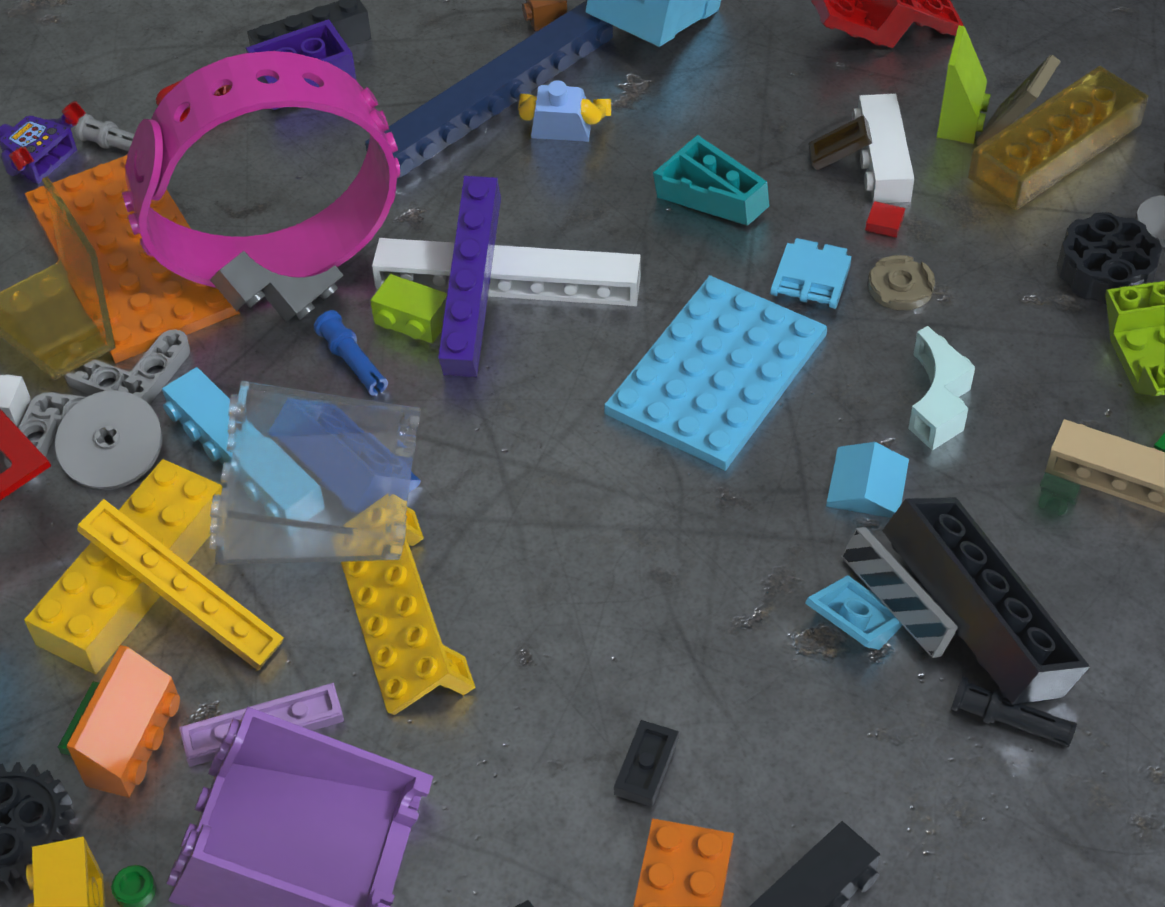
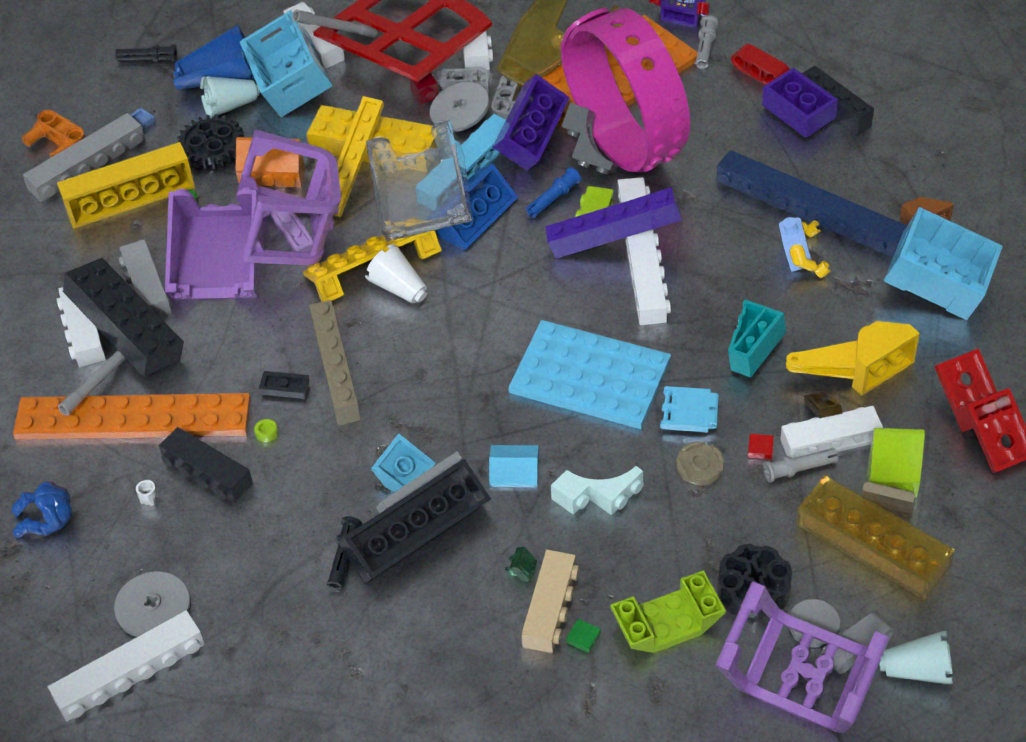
camera: 80 degrees right, 0 degrees up
none -> medium lavender windscreen [238,130,341,265]
none -> lime tile [254,419,279,442]
none -> dark tan brick [309,300,360,425]
none -> white cone [365,244,427,304]
none -> dark red brick [410,72,439,105]
none -> dark purple brick [493,74,570,171]
none -> light grey pin [763,448,838,483]
none -> yellow slope [786,321,920,396]

